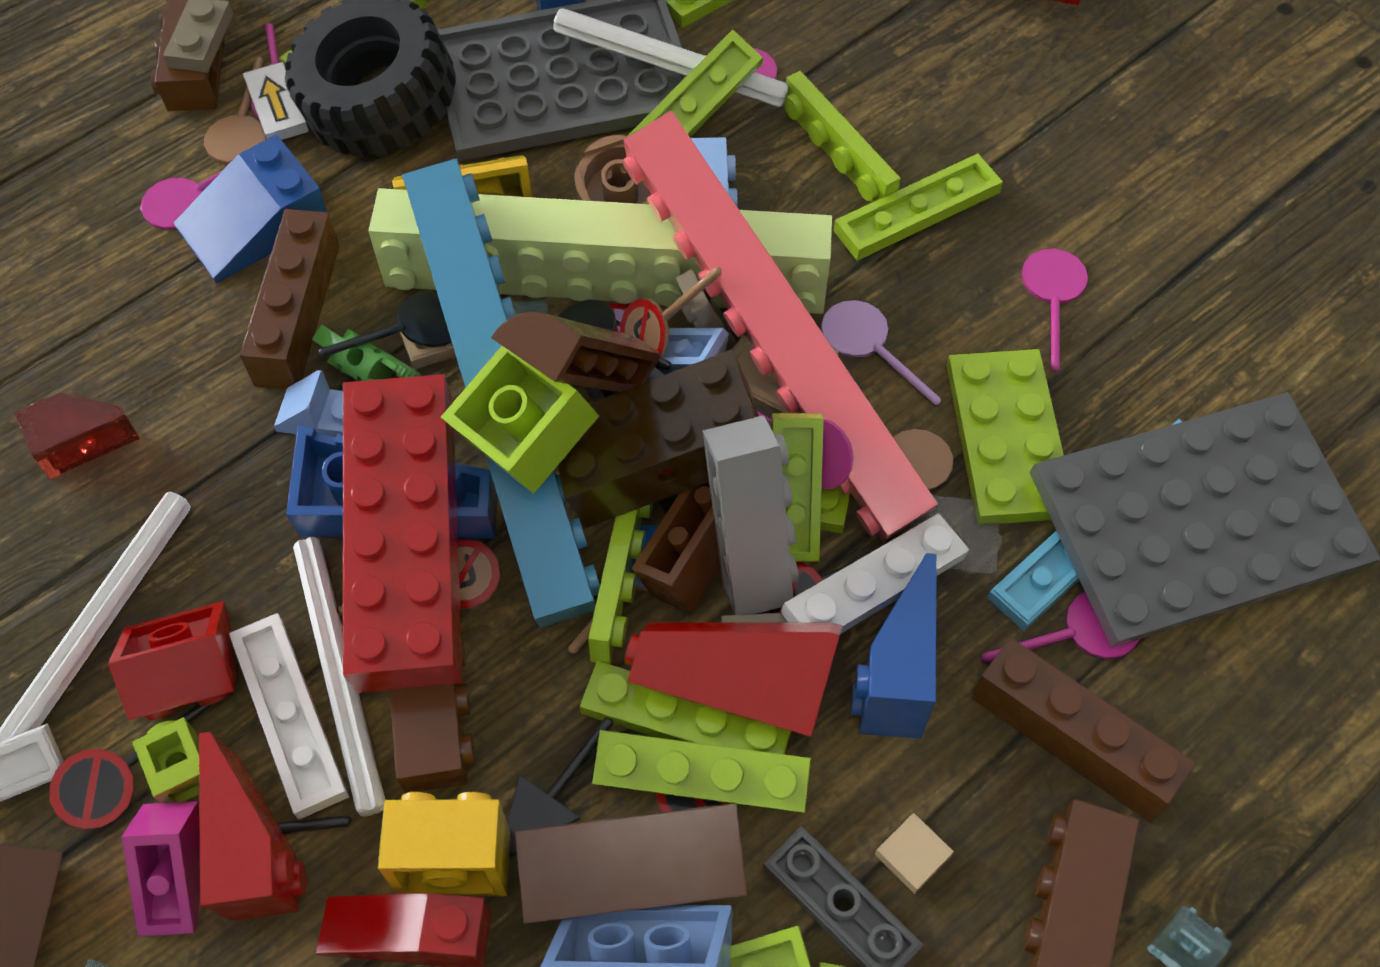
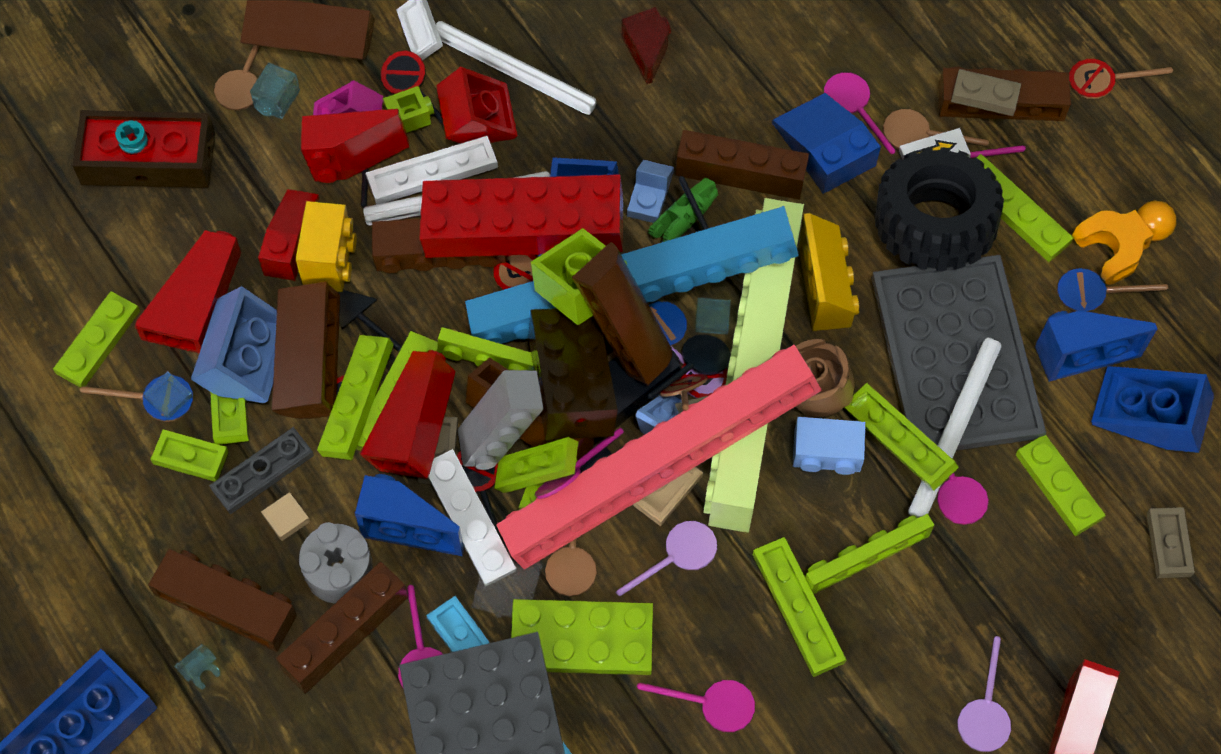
camera: 95 degrees right, 5 degrees up
none -> light grey brick [299,522,373,603]
none -> lavender piece [958,636,1011,752]

